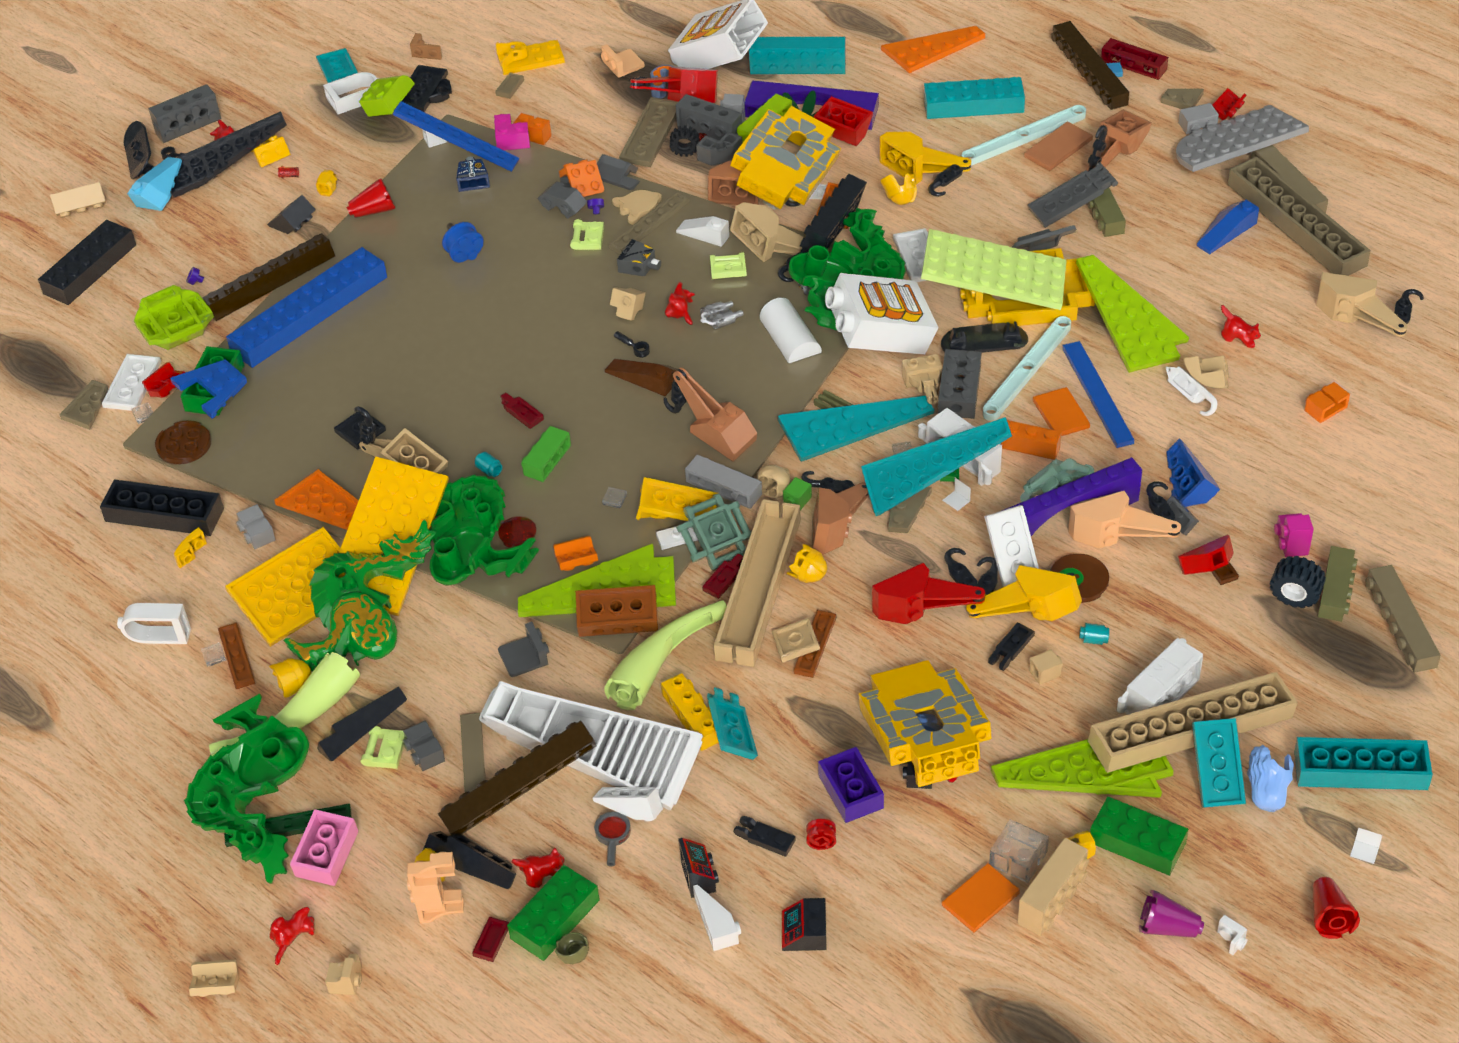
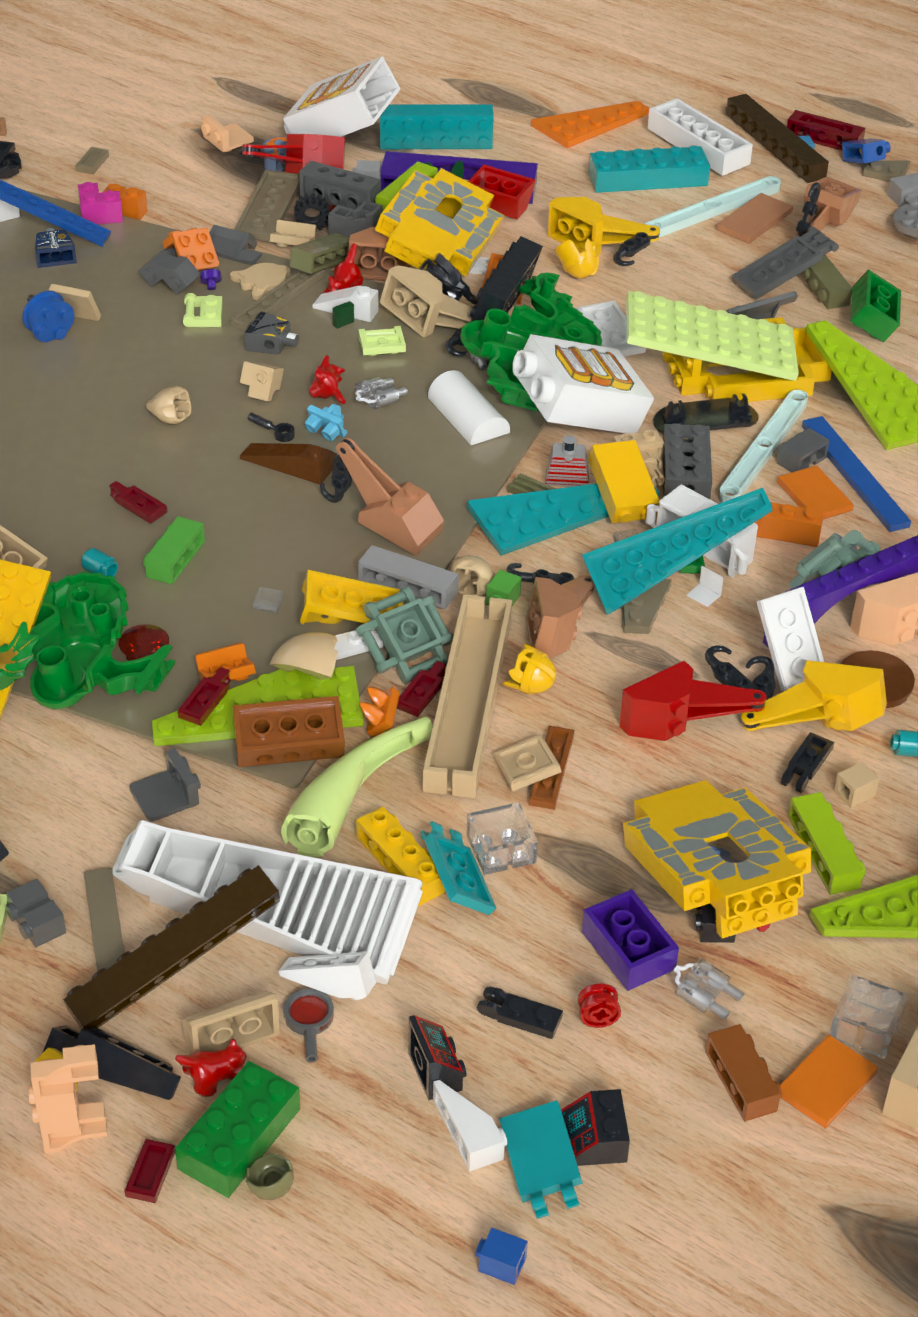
camera: 10 degrees left, 5 degrees down
yellow plate [496,40,565,75] -> none
none -> tan tile [49,284,101,321]
none -> tan piece [146,386,191,425]
none -> dark red hinge [178,667,231,726]
none -> tan slope [181,991,280,1053]
none -> tan brick [269,632,338,680]
none -> tan bracket [270,220,316,247]
none -> olive brick [290,233,350,274]
none -> medium azure hips [304,404,348,442]
none -> red animal [323,243,363,294]
none -> dark green tile [332,301,354,329]
none -> orange tile [359,686,400,738]
none -> black animal [419,253,478,305]
none -> clear piece [467,802,538,875]
none -> blue brick [475,1228,528,1285]
none -> teal tile [499,1100,583,1219]
none -> light grey torso [545,435,589,487]
none -> yellow brick [588,440,660,523]
none -> white brick [648,98,753,176]
none -> clear piece [674,958,744,1020]
none -> dark orange brick [705,1024,782,1122]
none -> dark grey brick [777,428,830,473]
none -> lime brick [788,792,866,895]
none -> blue torso [842,138,891,164]
none -> green brick [850,269,901,342]

